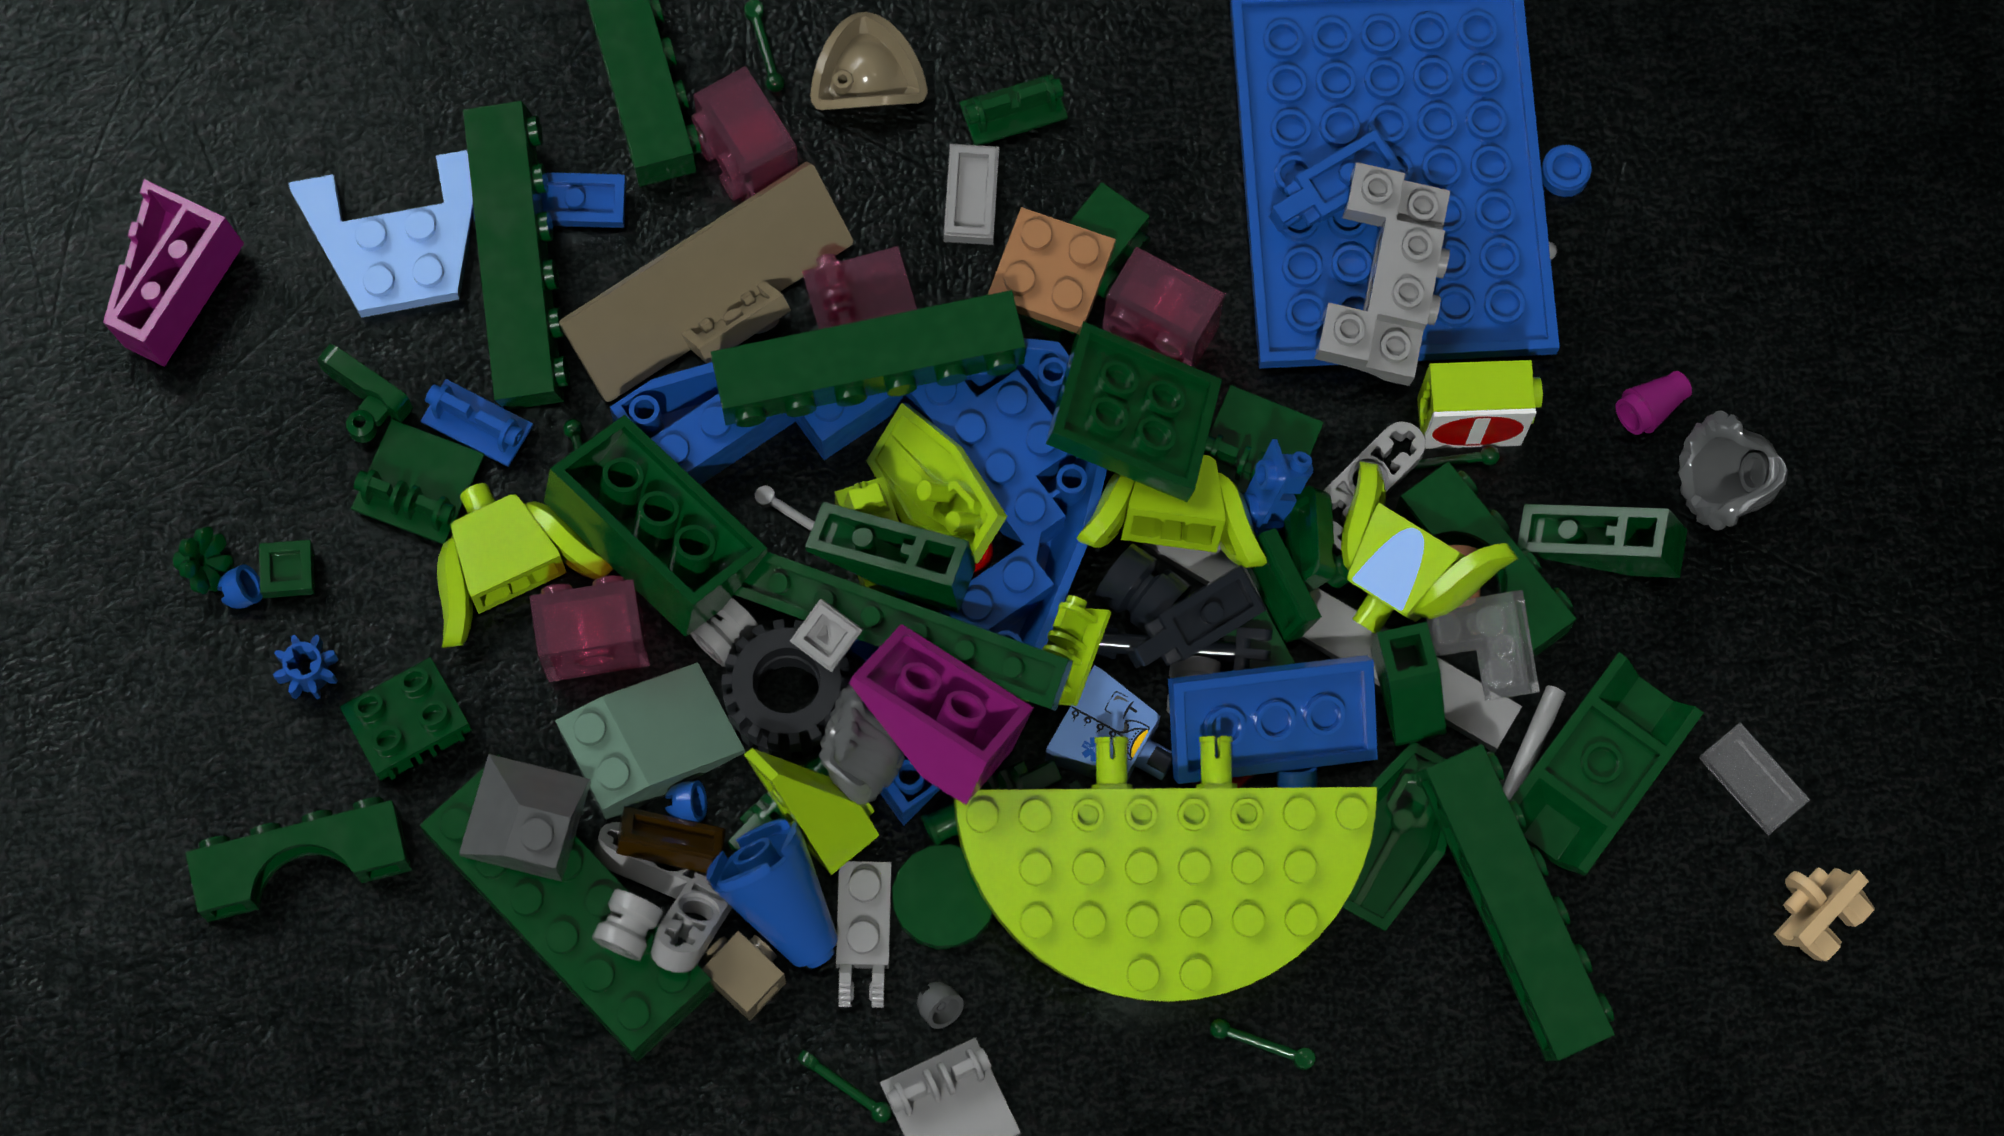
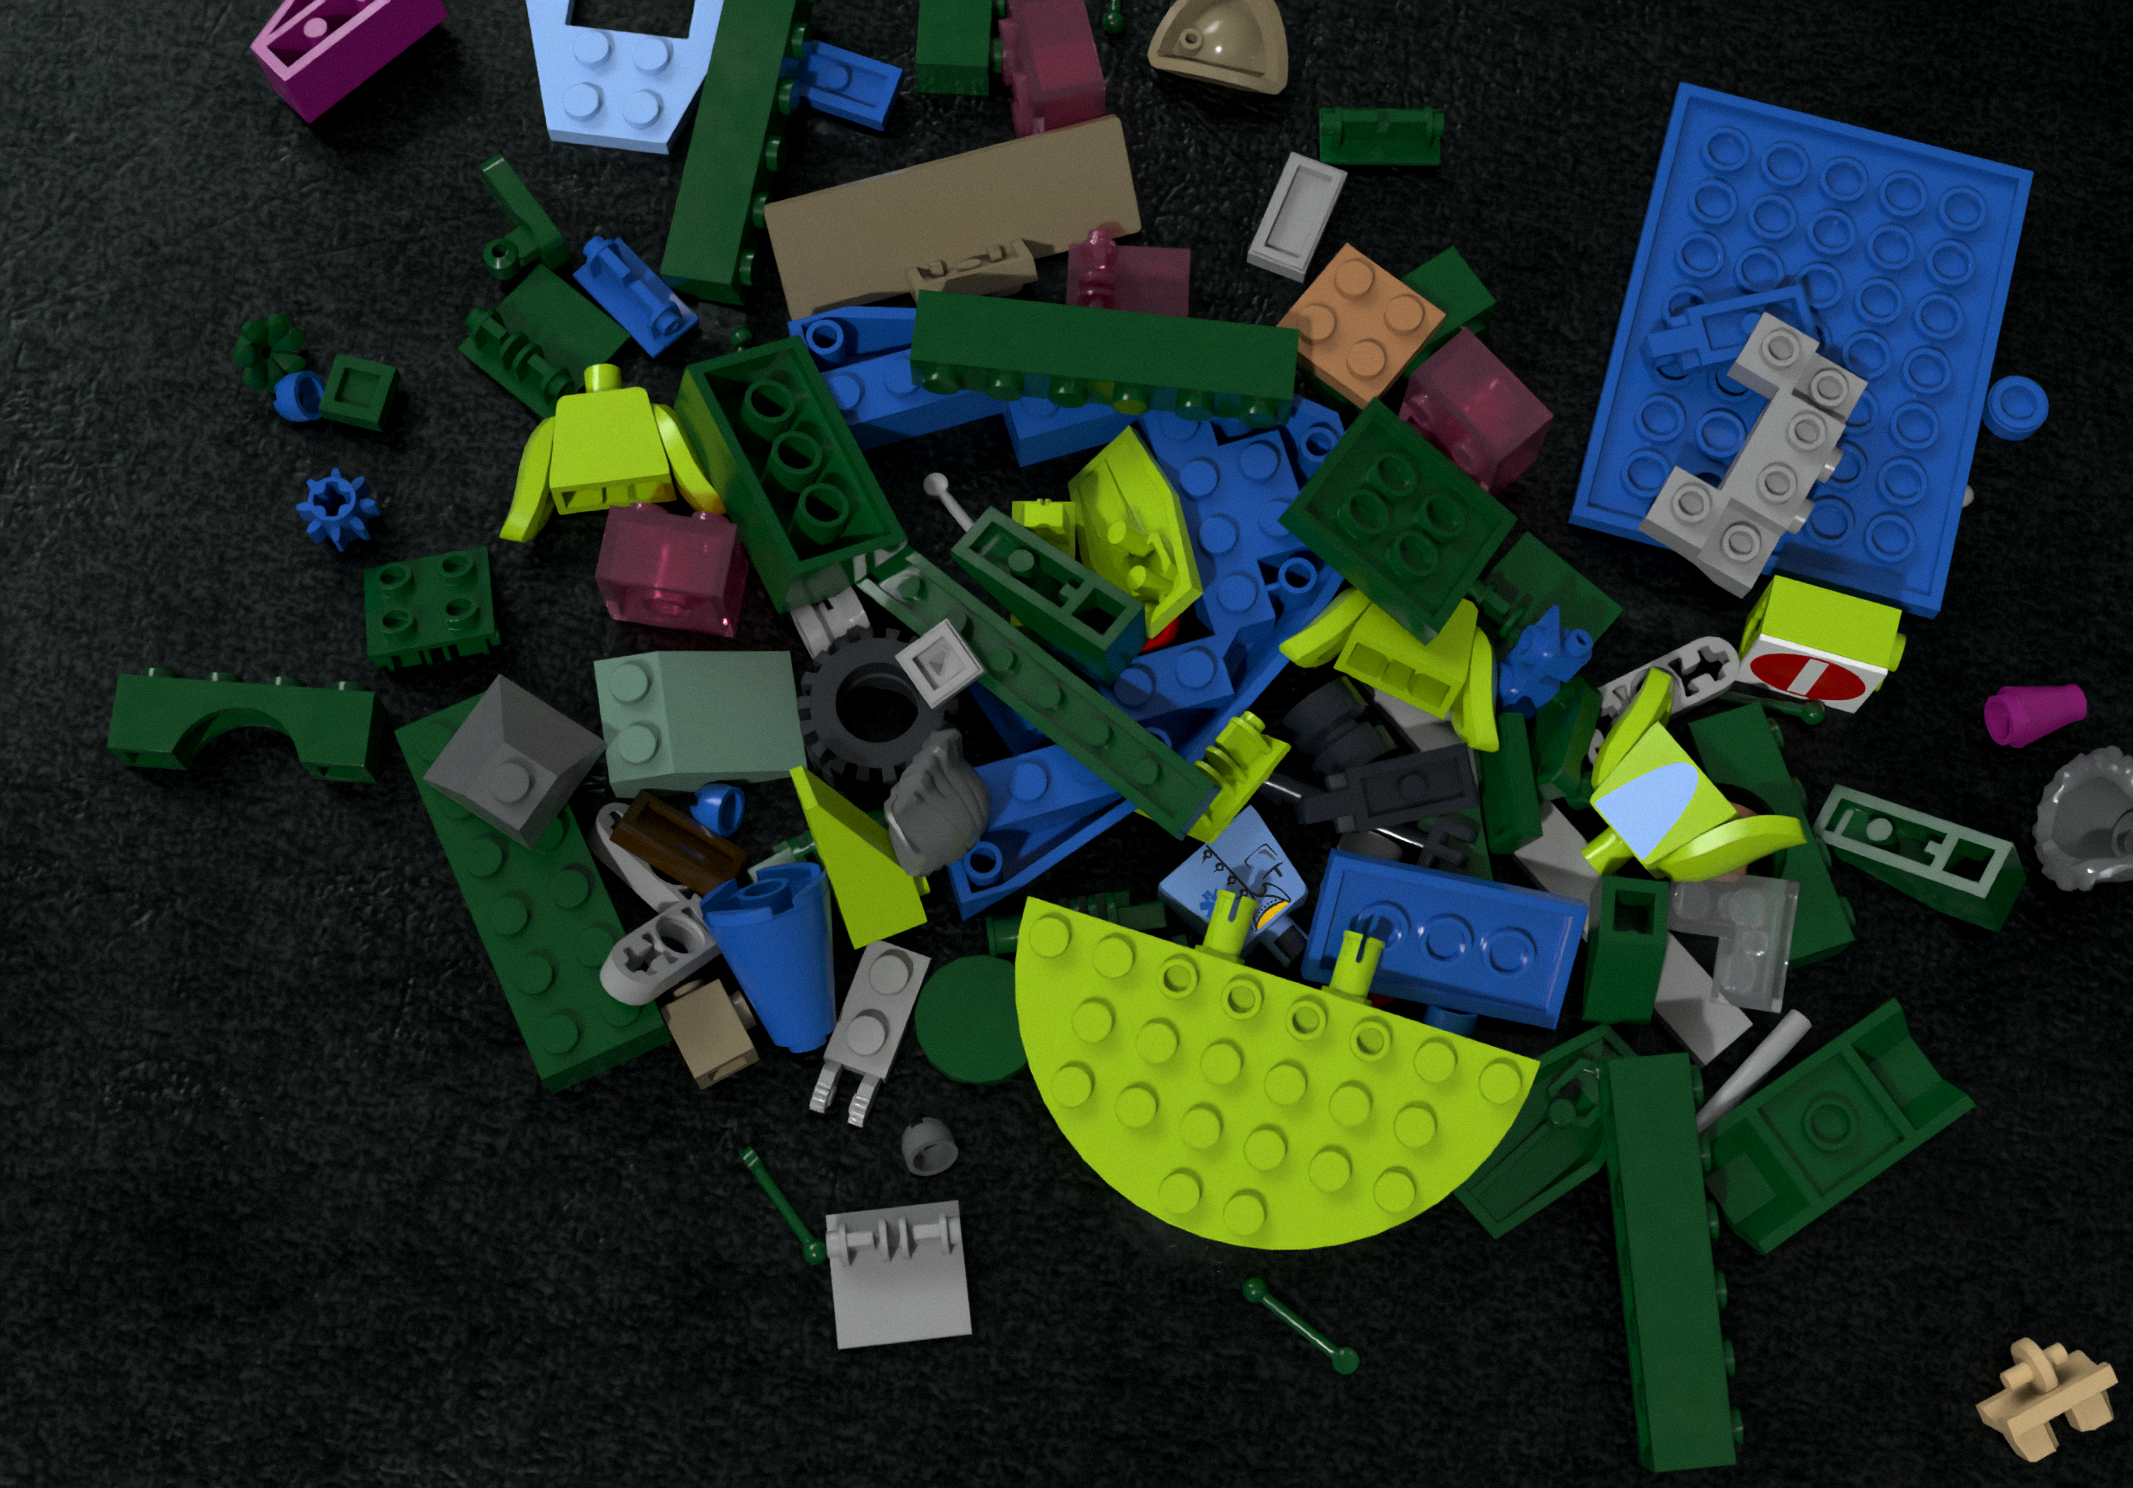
camera: 20 degrees right, 0 degrees up
light grey wheel [592,889,663,961] -> none
magenta slope [849,624,1033,805] -> none
clear tile [1699,723,1810,836] -> none

